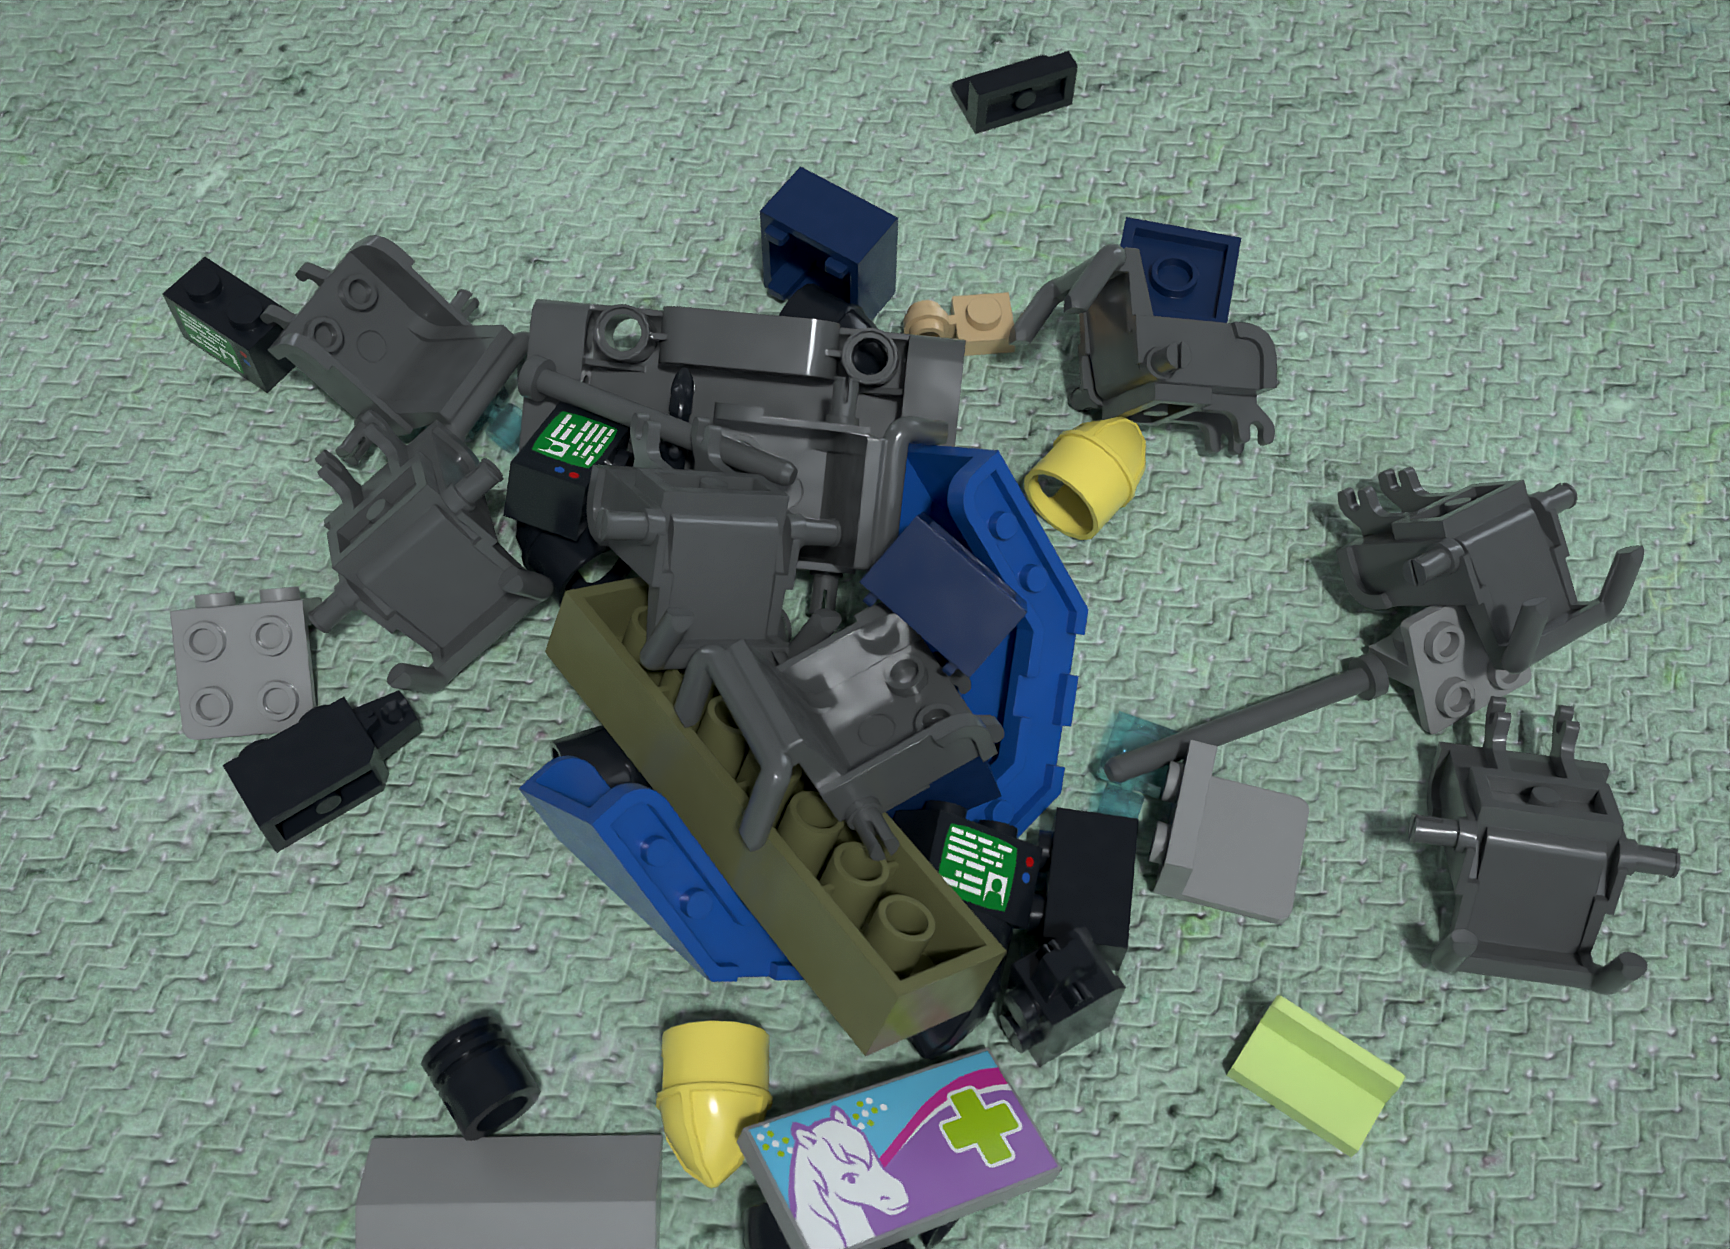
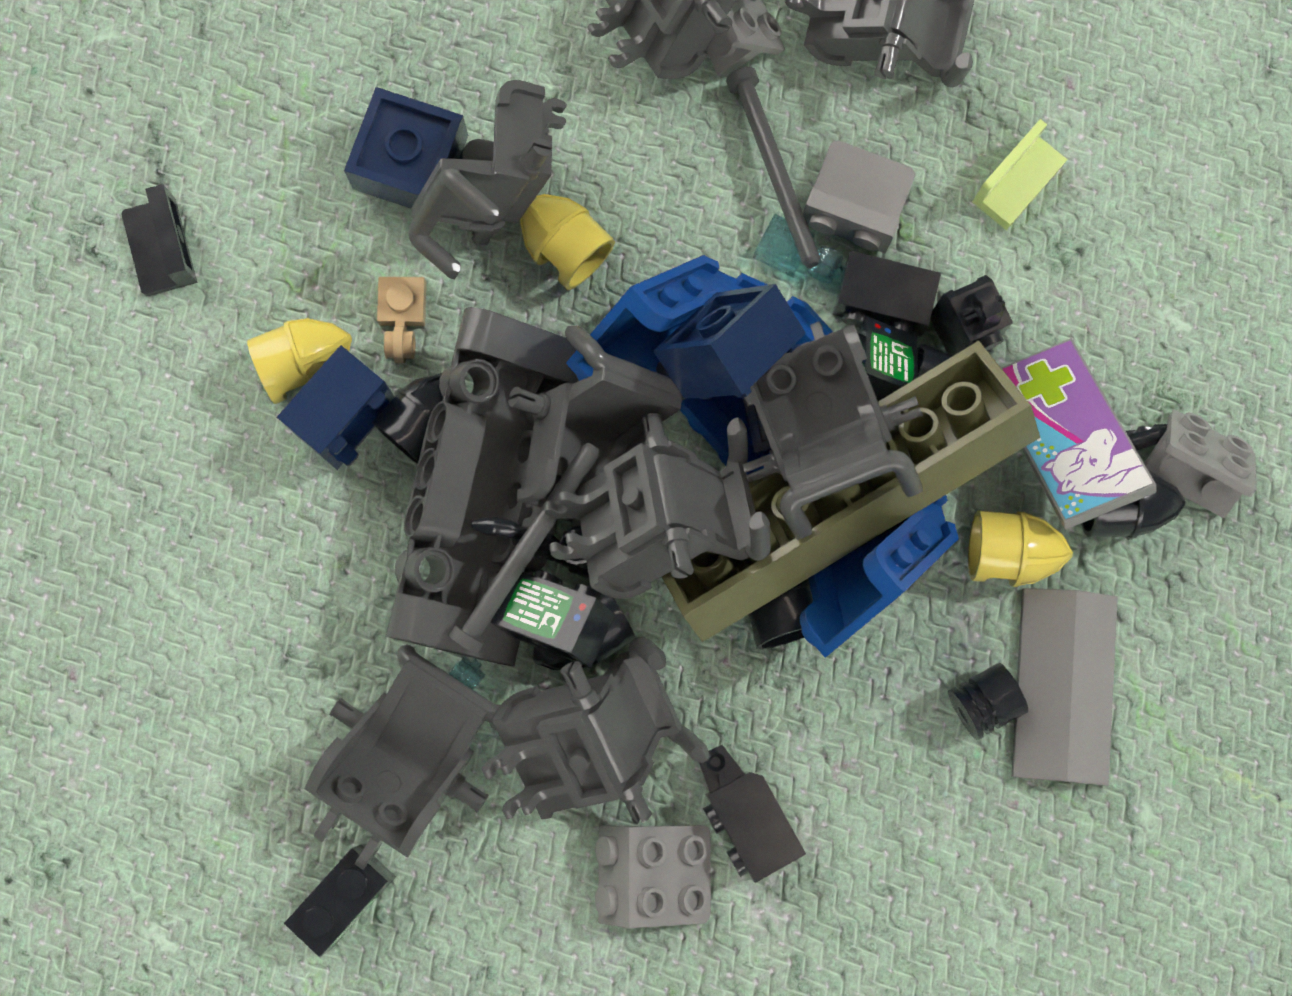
camera: 85 degrees left, 20 degrees up
none -> light yellow helmet [247,318,352,404]

